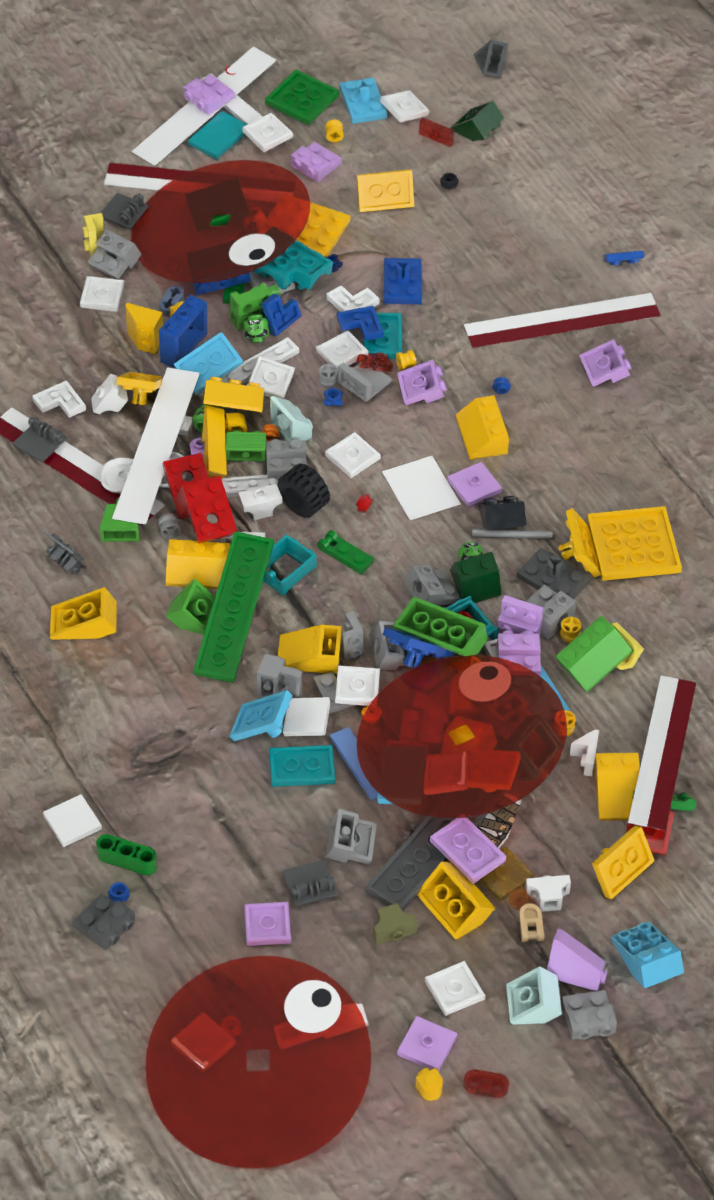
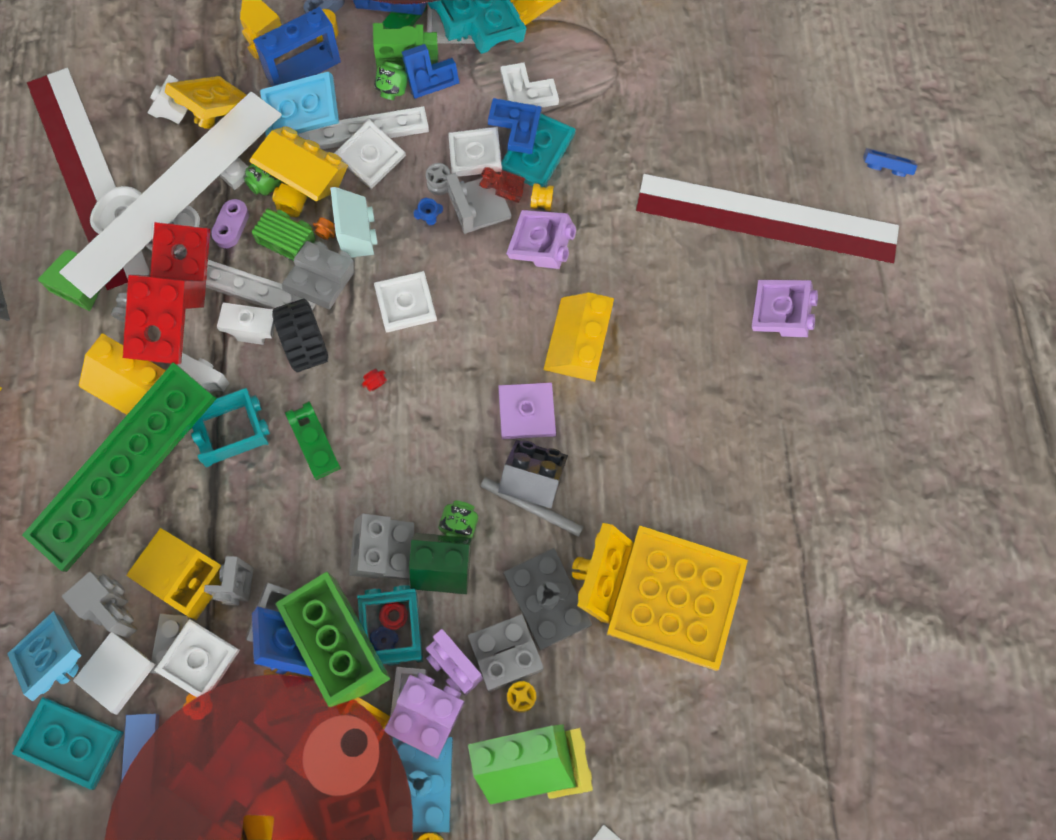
camera: 25 degrees right, 20 degrees up
dark grey hinge [12,417,68,463] -> none
white plate [33,380,86,418] -> none
bright green slope [166,579,215,635] -> none
yellow slope [202,405,227,478] -> none
clear blue plate [325,254,343,272] -> none
white sticker [382,456,461,521] -> none
blue plate [384,258,422,304] -> none
blue plate [492,377,511,394] -> none

